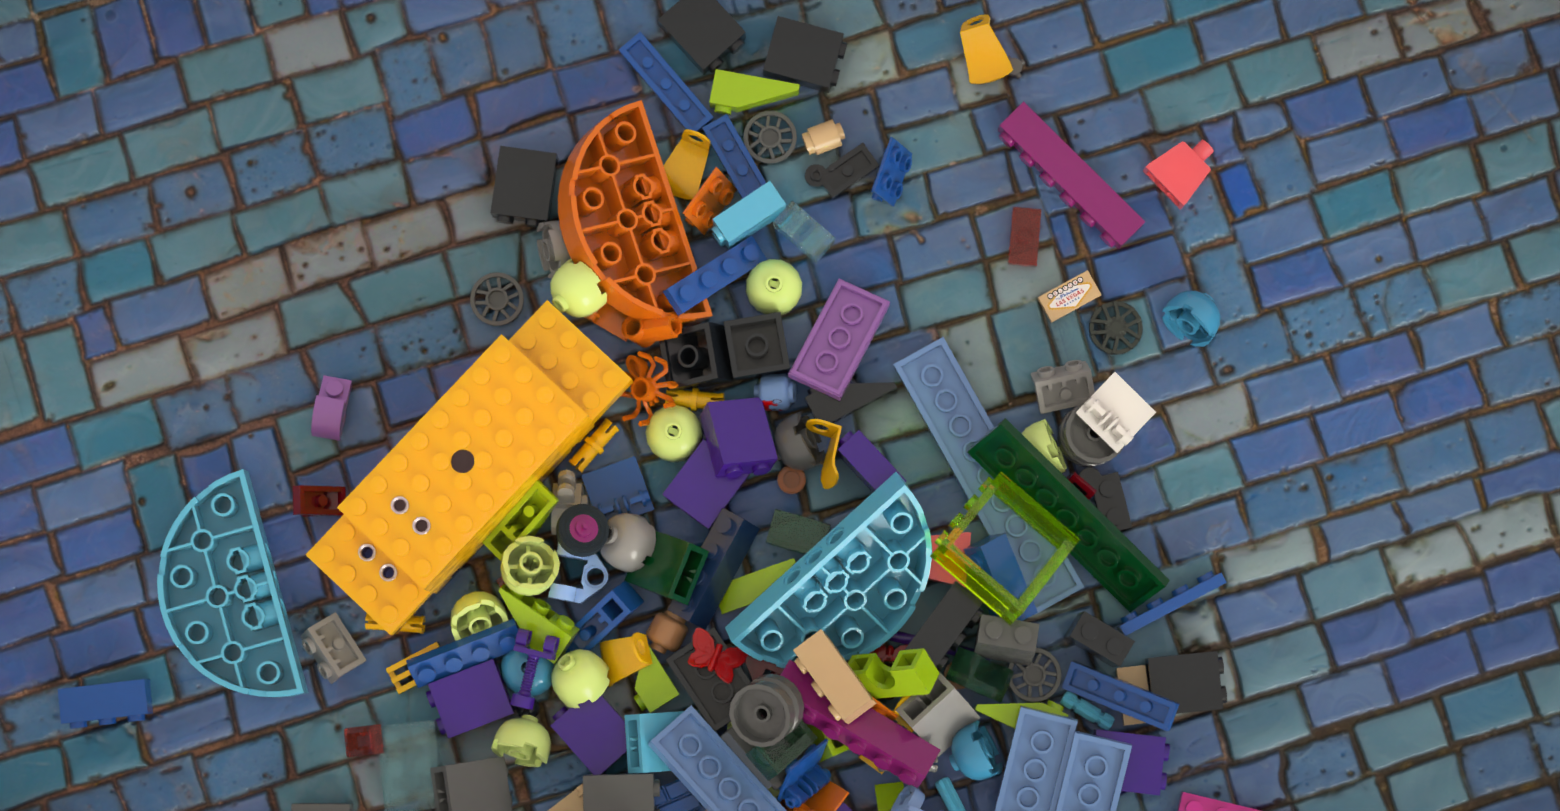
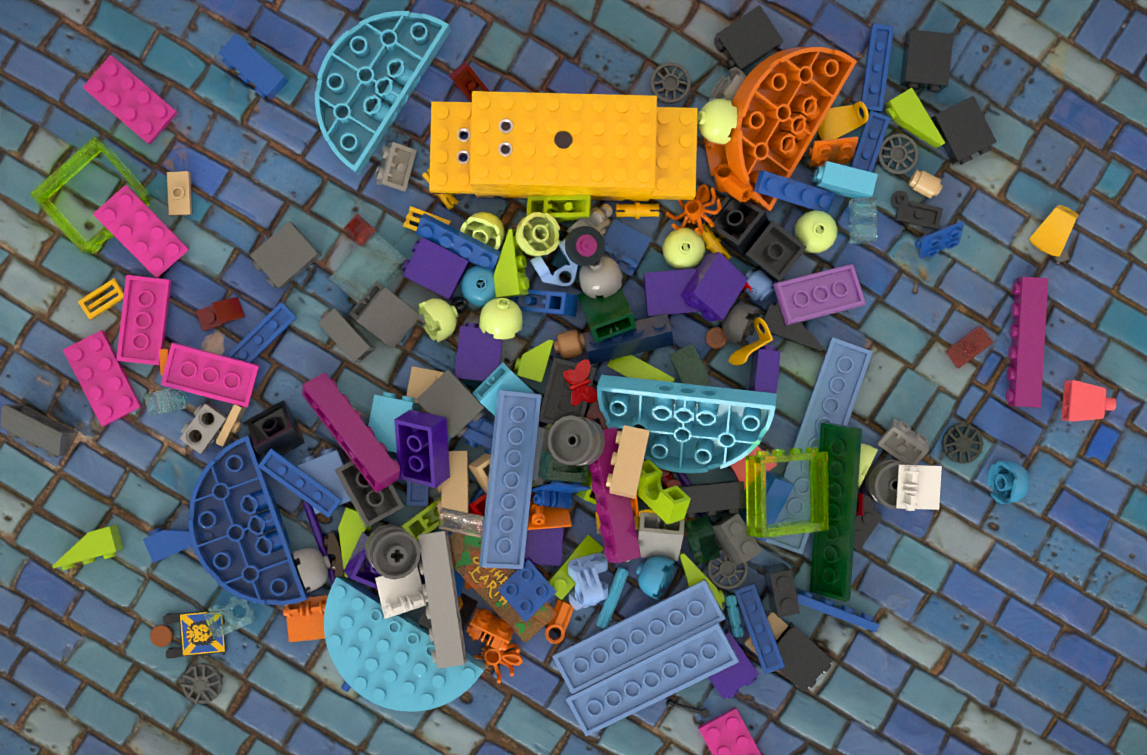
camera: 50 degrees right, 5 degrees up
medium lavender brick [311,375,352,441] -> none
dark purple bar [510,628,560,710] -> none
yellow piece [599,632,653,687] -> none
tile [1037,270,1101,323] -> none

